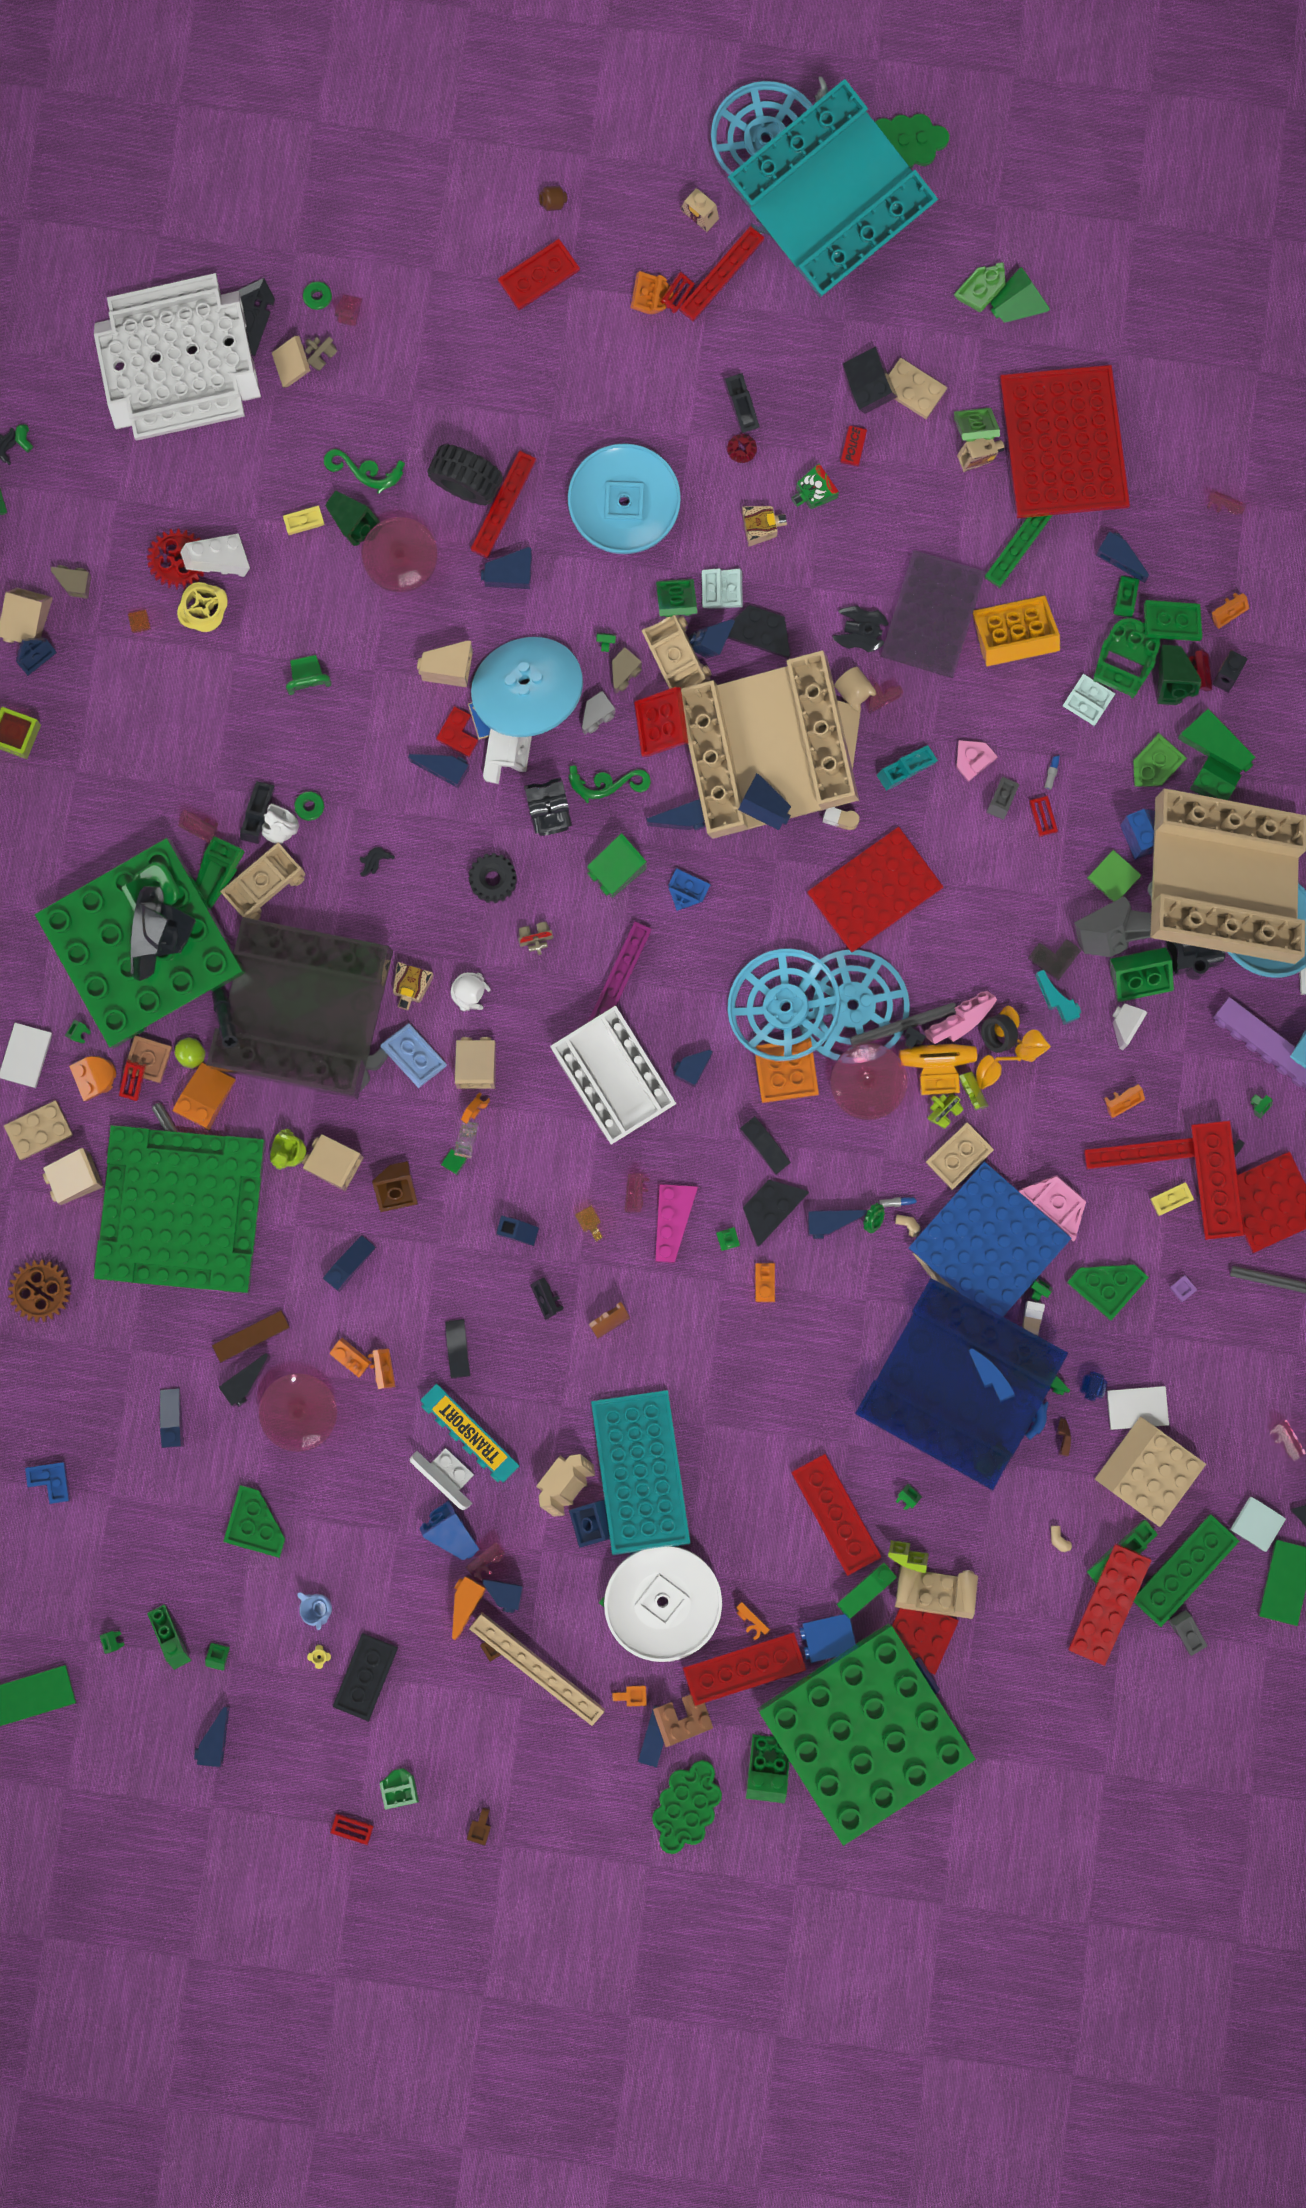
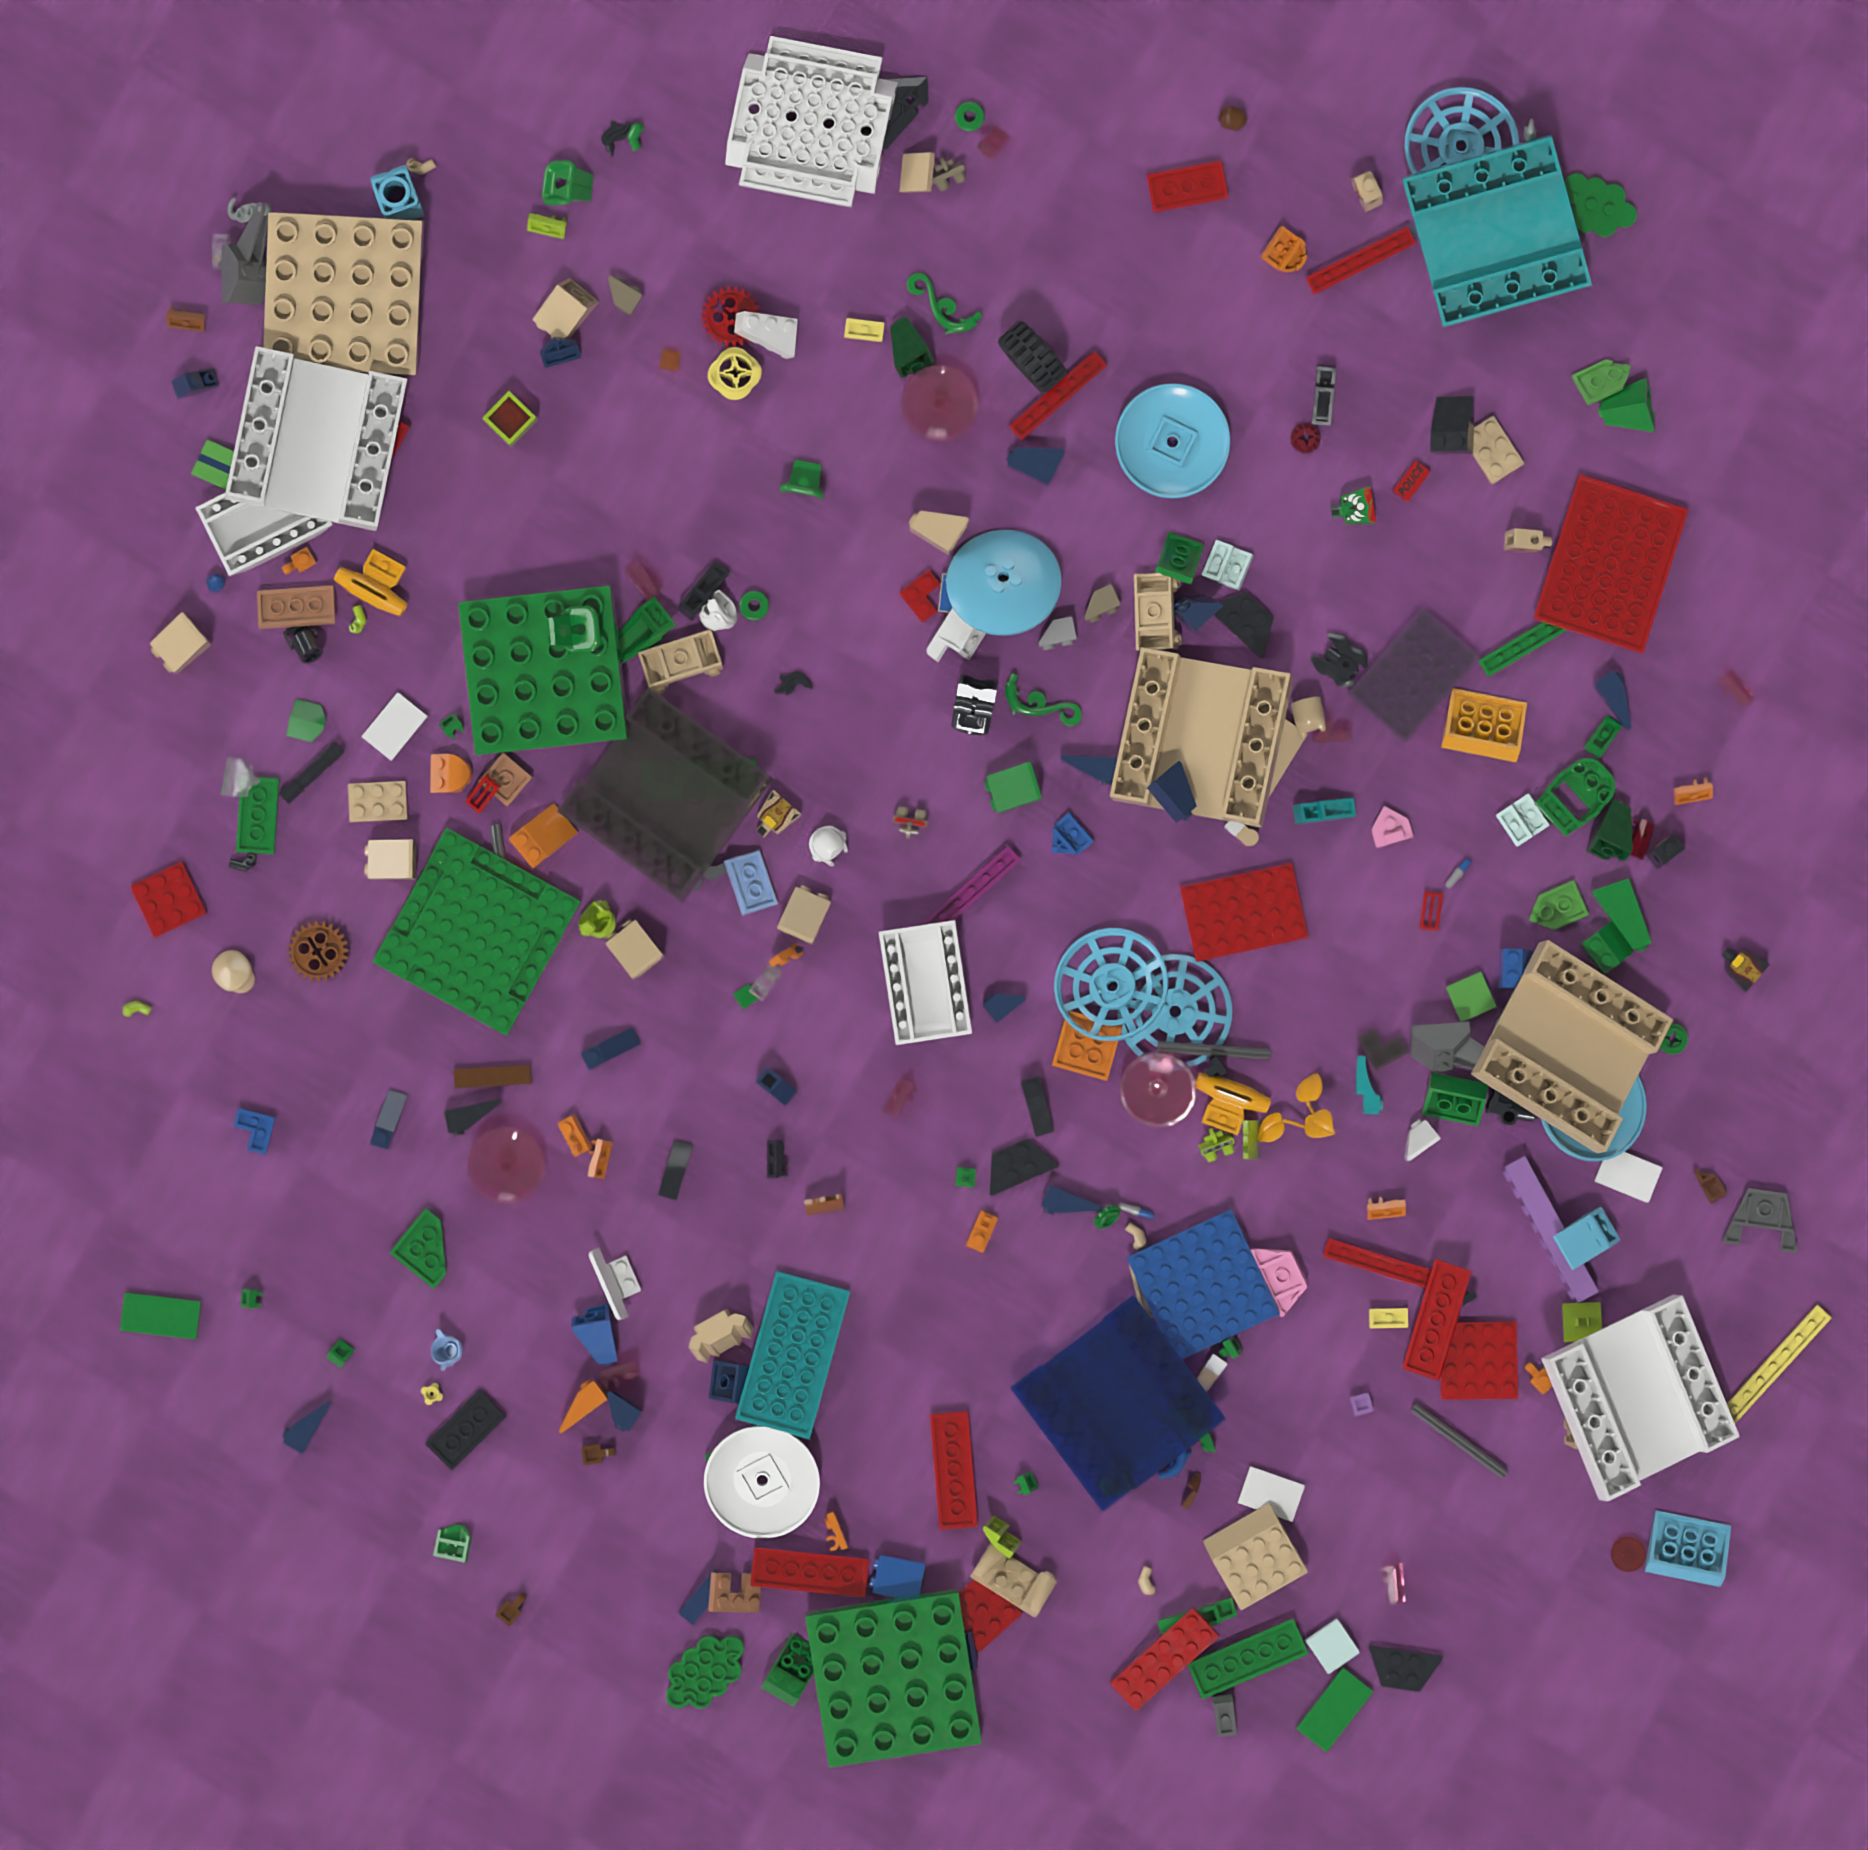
camera: 25 degrees right, 5 degrees up
black piece [131,886,196,981] -> none
green slope [147,1604,192,1670] -> none
lime hair [174,1037,205,1068] -> none
black piece [212,989,238,1048] -> none
red tile [330,1814,374,1845] -> none
reddish brown slope [372,1161,418,1212] -> none
dark blue slope [408,754,470,789] -> none
brick [420,1384,520,1483] -> none
black tyre [469,853,517,903] -> none
tan plate [469,1612,605,1726] -> none
clear yellow plate [575,1206,602,1242] -> none
green tile [596,633,617,652] -> none
orange plate [612,1686,647,1707] -> none
red plate [634,687,689,757] -> none
dark pink wing [655,1185,698,1263] -> none
red tile [660,272,695,313] -> none
torso [742,506,787,547] -> none
green slope [837,1563,897,1619] -> none
bright pink slope [924,991,997,1044] -> none
tan plate [925,1123,994,1190] -> none
bright green plate [954,408,1000,442] -> none
blue slope [969,1349,1015,1402] -> none
black tyre [981,1014,1018,1053] -> none
dark grey plate [986,777,1019,820] -> none
green plate [1067,1265,1149,1321] -> none
clear blue head [1080,1371,1108,1402] -> none
green plate [1144,600,1202,641] -> none
green tile [1250,1094,1273,1119] -> none

